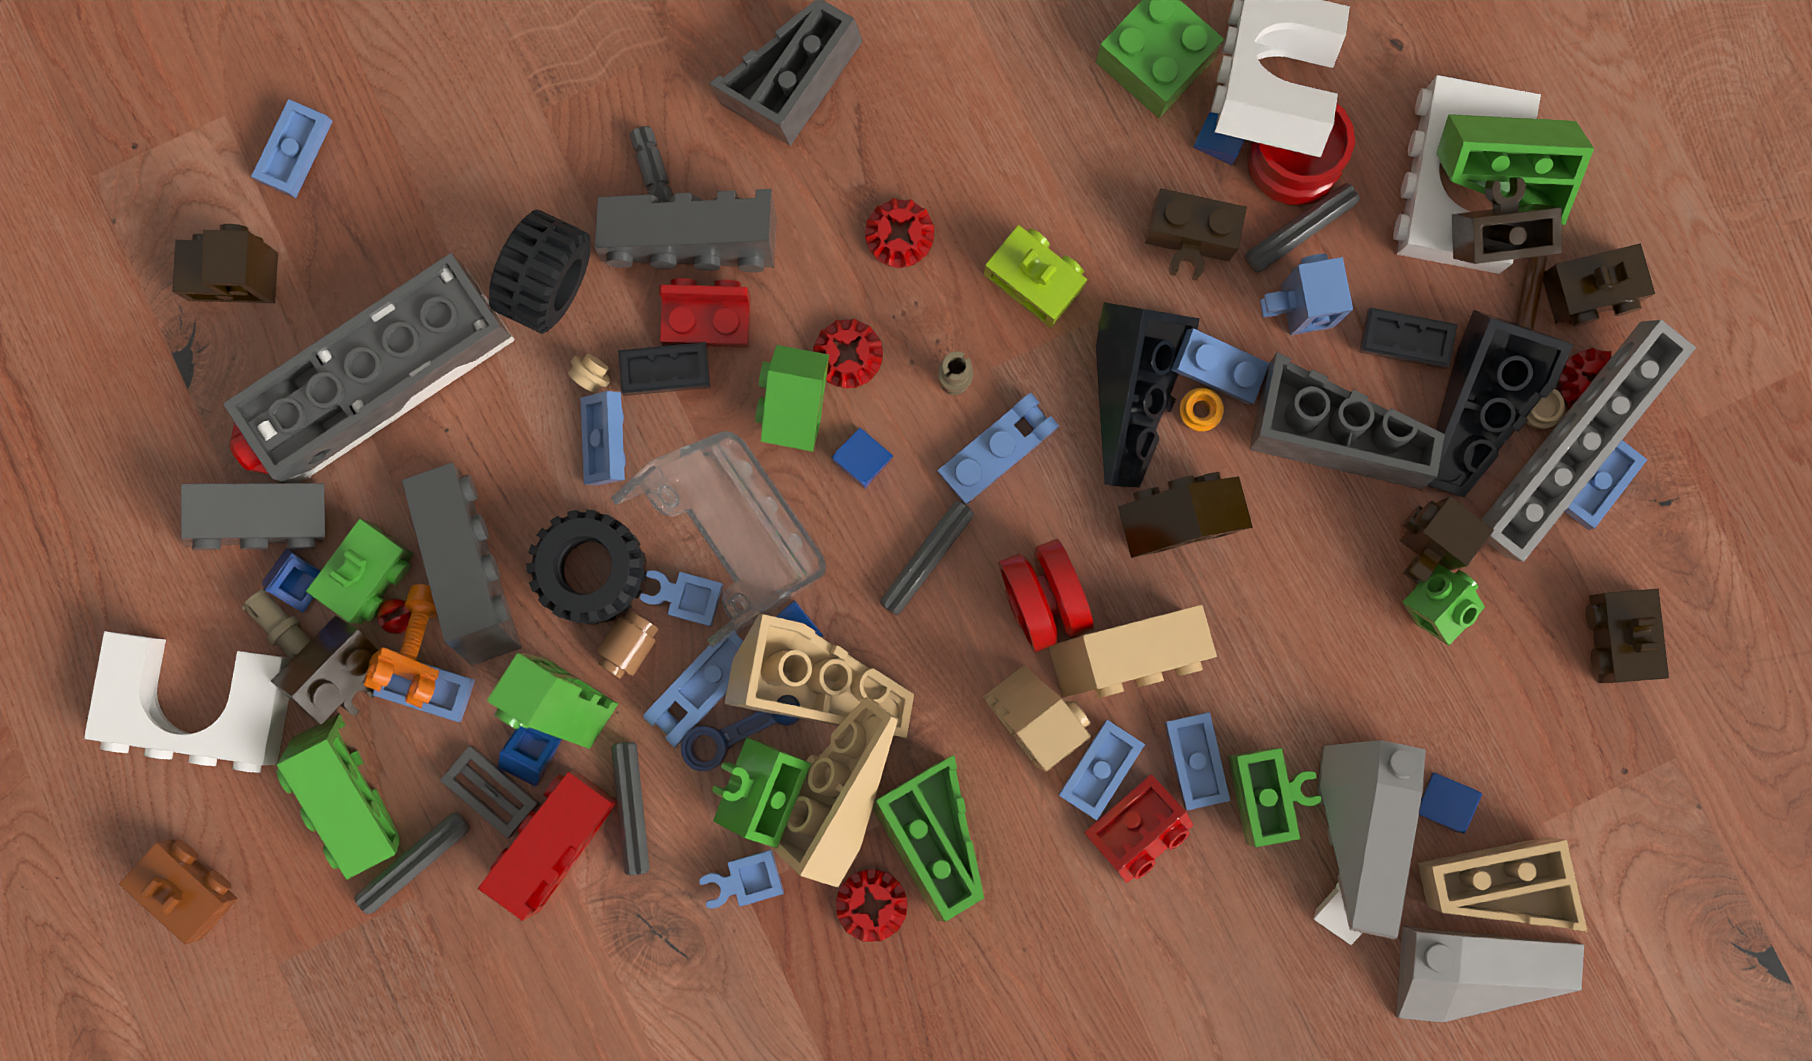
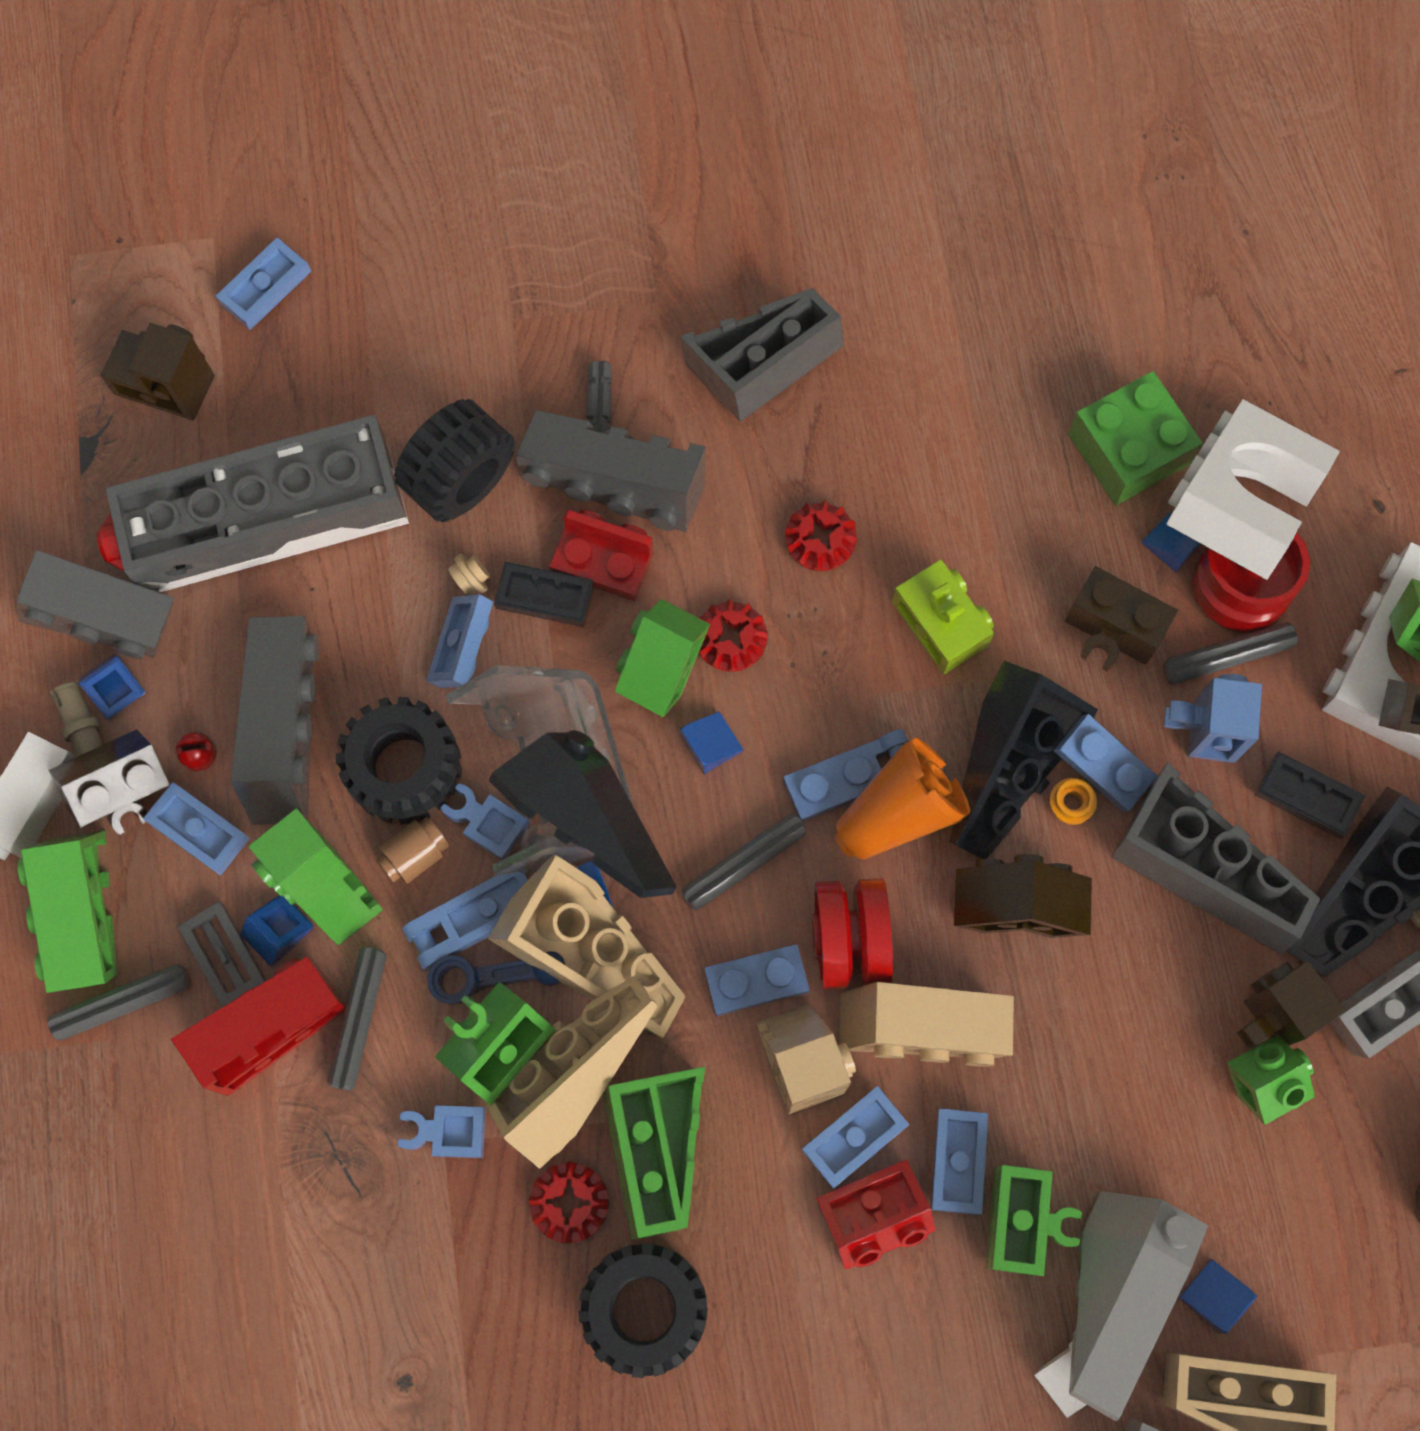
camera: 20 degrees right, 10 degrees down
bright green brick [306,519,414,625] -> none
orange bar [363,584,440,708] -> none
dark tan pin [938,351,974,396] -> none
none -> black wedge [489,730,677,898]
none -> black tyre [578,1244,708,1378]
none -> medium blue plate [704,944,810,1017]
none -> orange cone [835,737,971,860]

